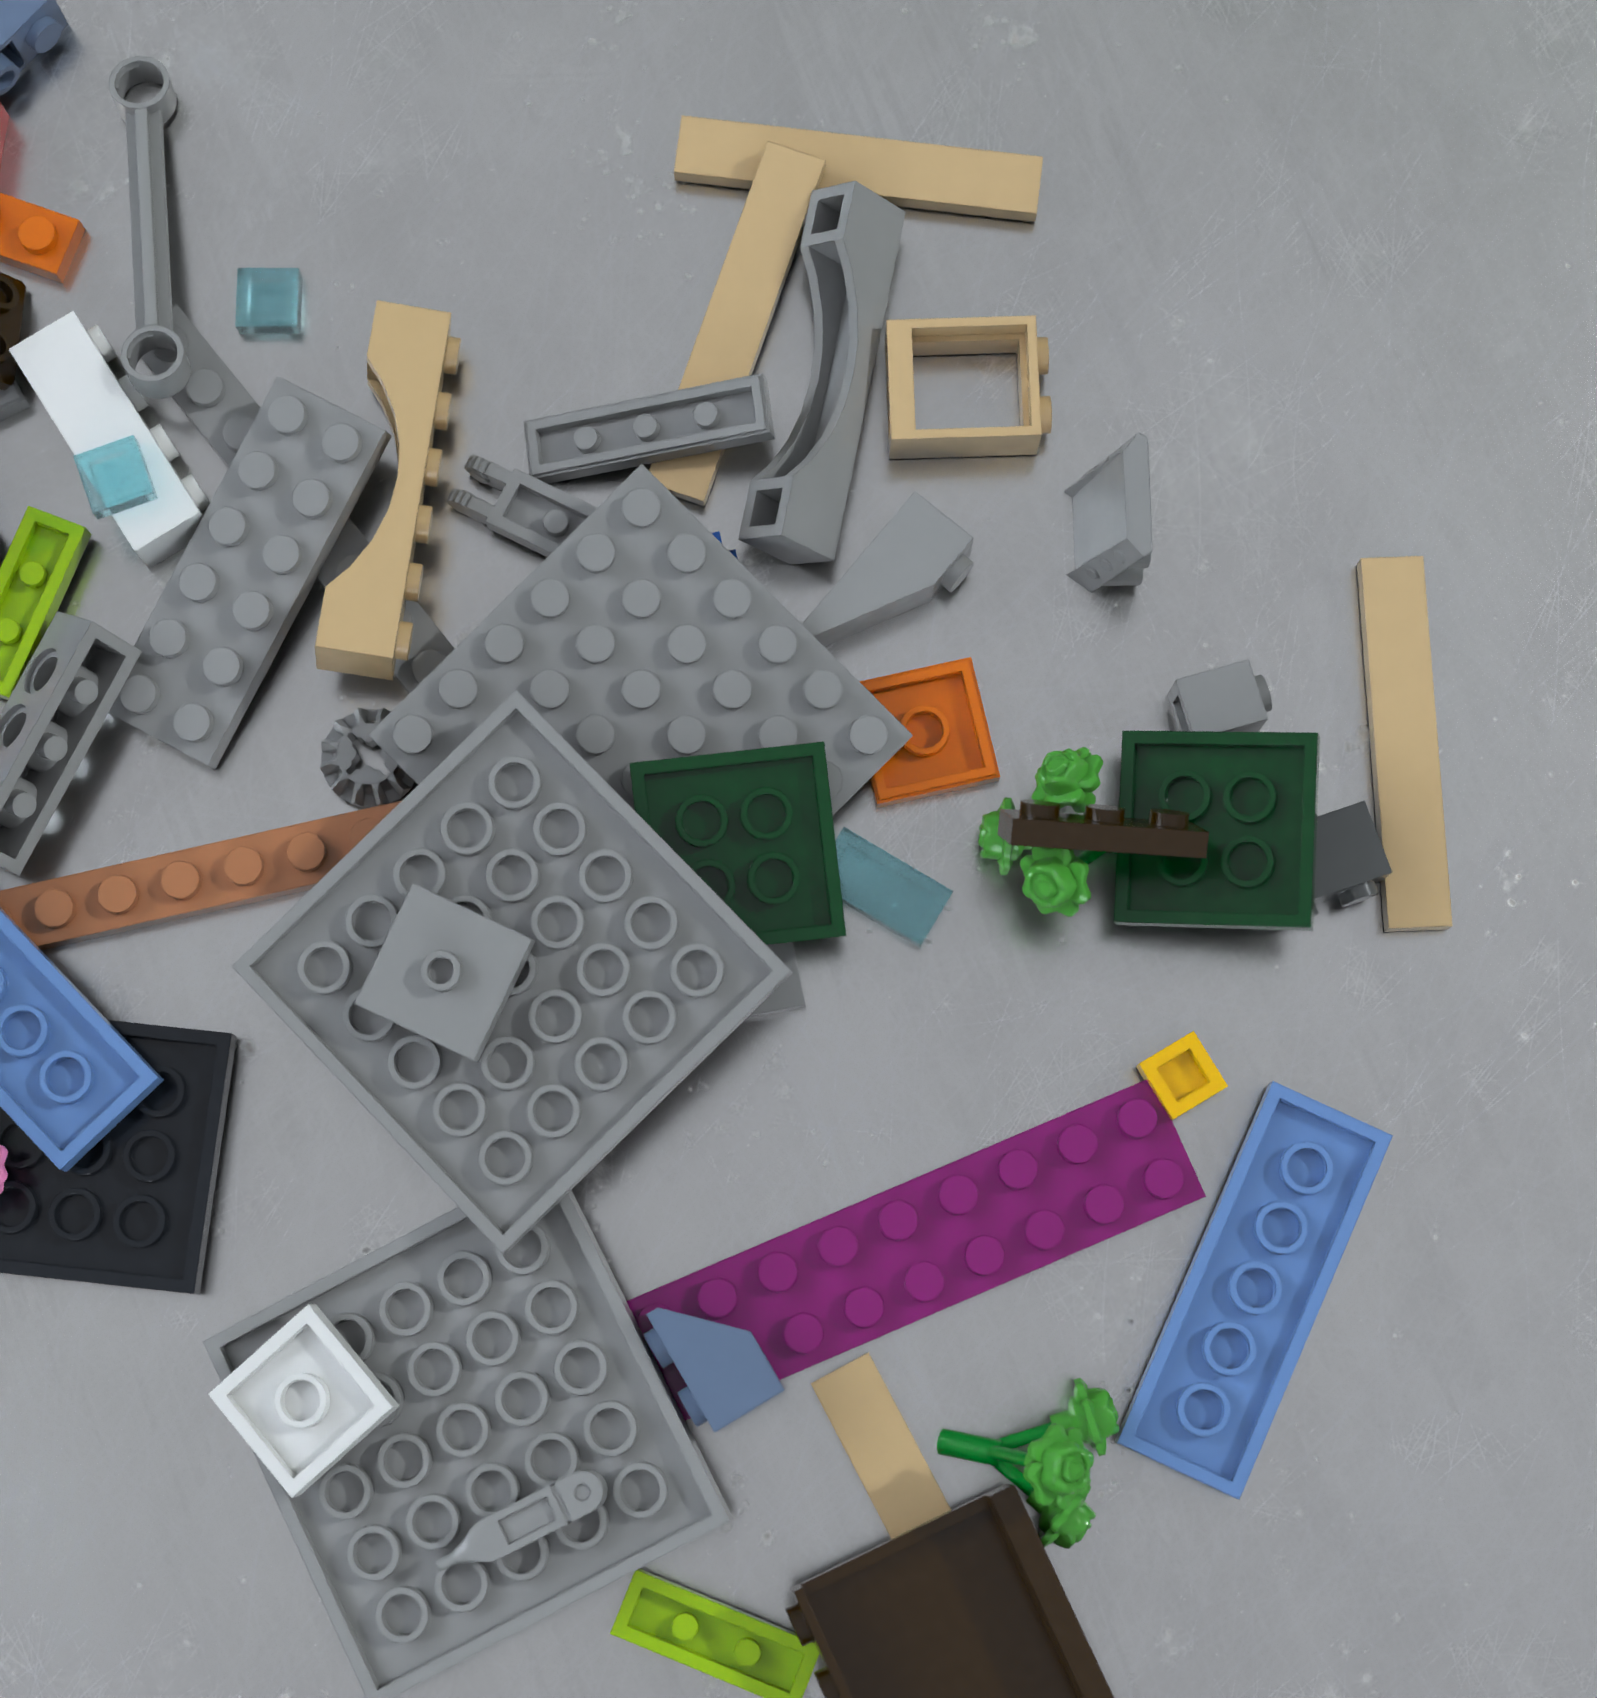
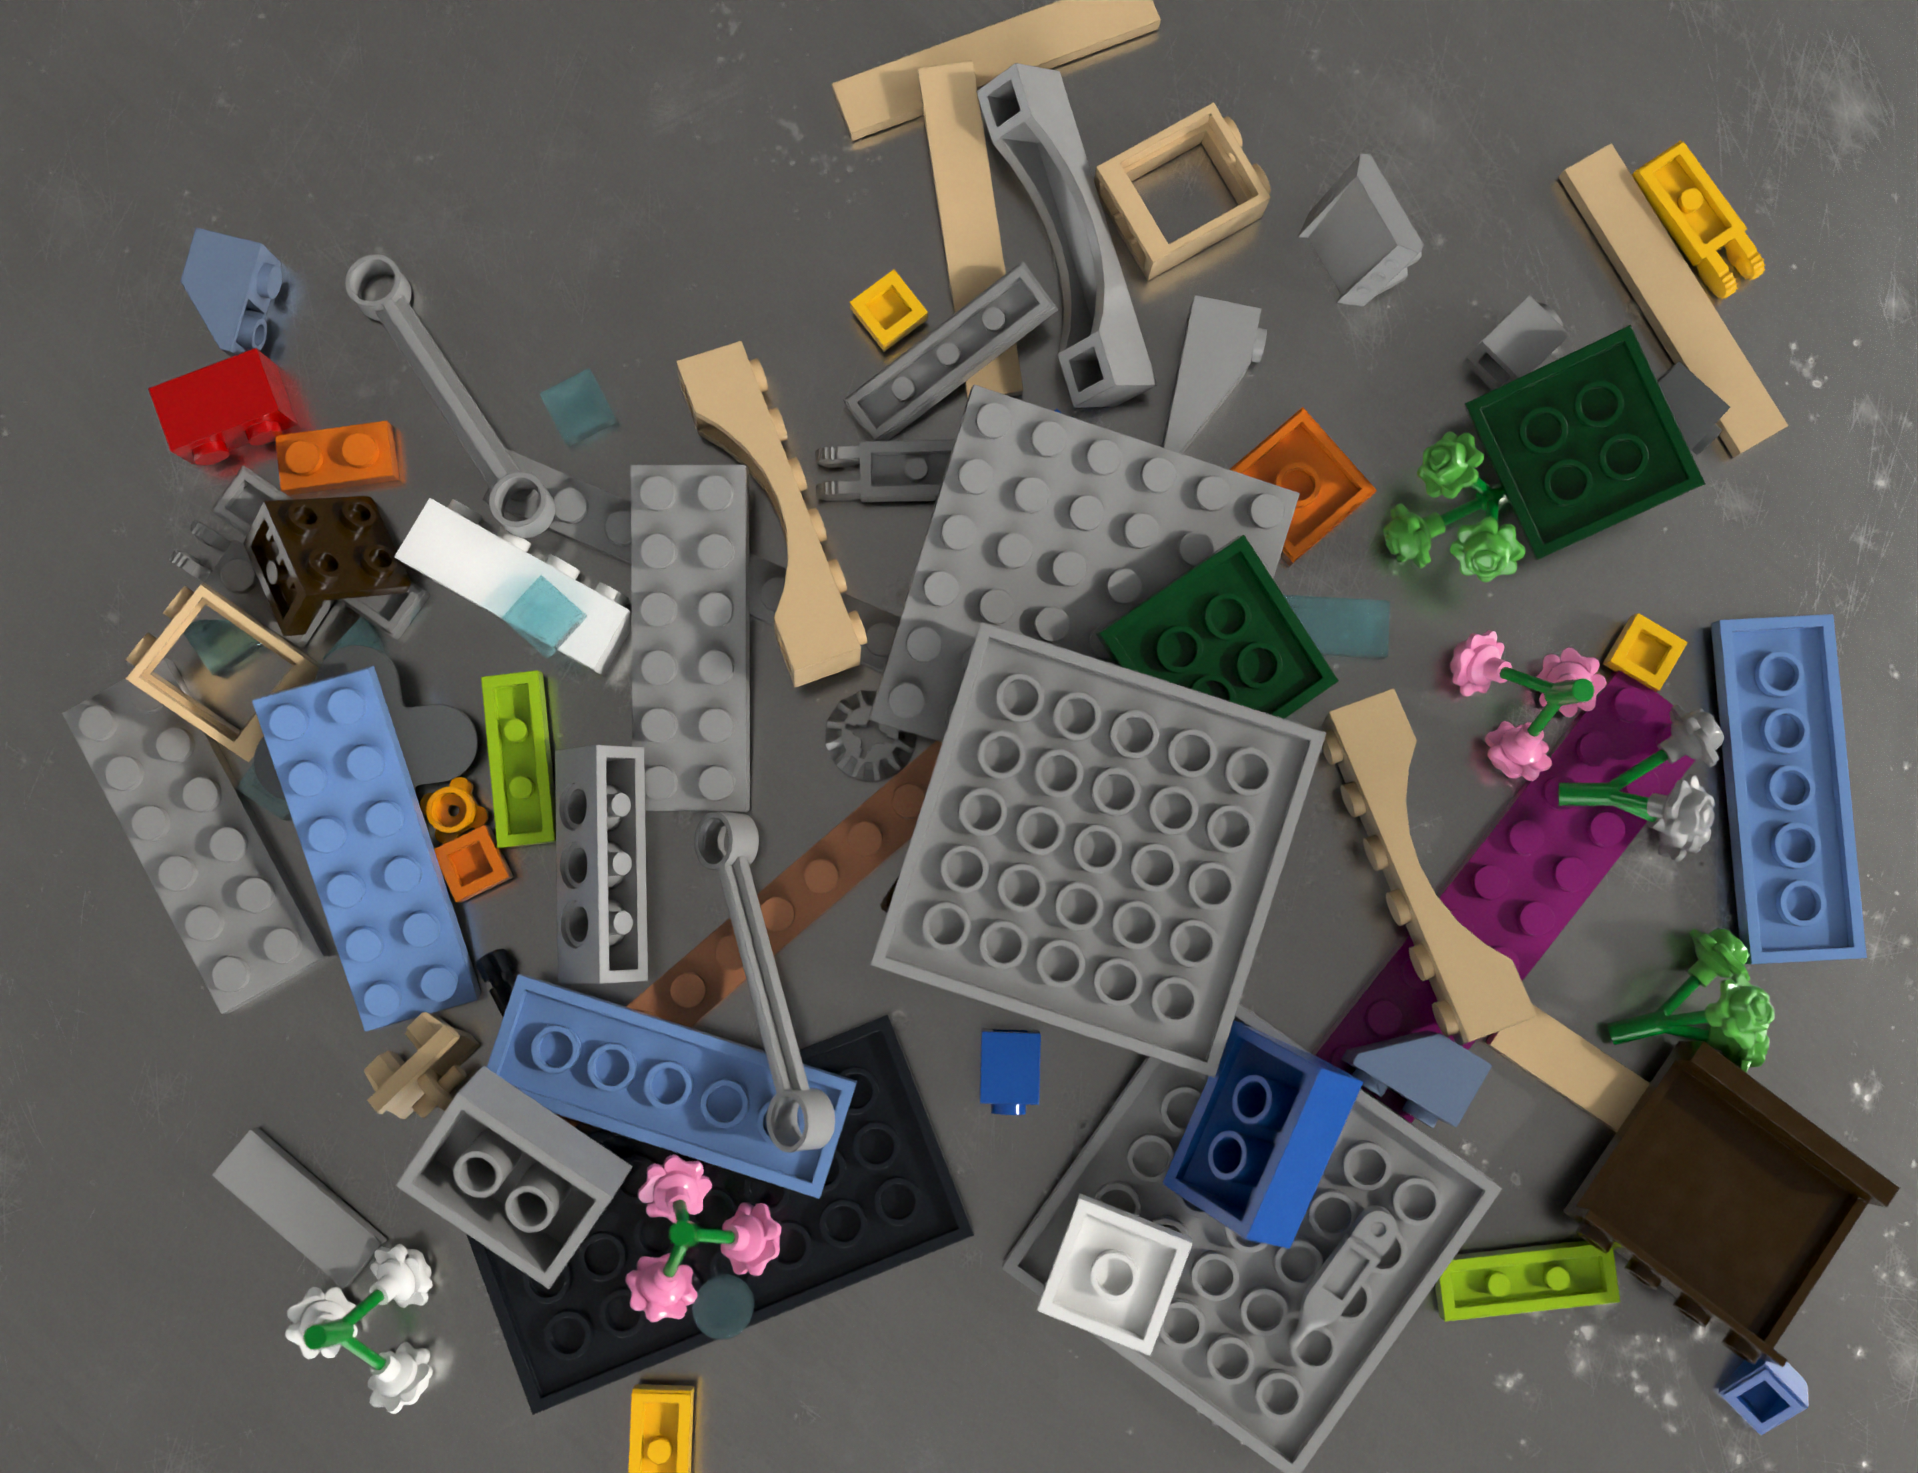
camera: 30 degrees left, 5 degrees up
light grey plate [354,883,536,1062] -> none
dark brown plate [997,799,1209,859] -> none
none -> light grey piece [694,812,835,1153]
none -> yellow plate [849,269,928,352]
none -> blue brick [979,1028,1041,1115]
none -> blue slope [1162,1021,1363,1249]
none -> tan arch [1322,688,1537,1045]
none -> bright pink plant [1450,630,1607,781]
none -> light grey plant [1558,704,1724,862]
none -> yellow hinge [1632,140,1766,299]

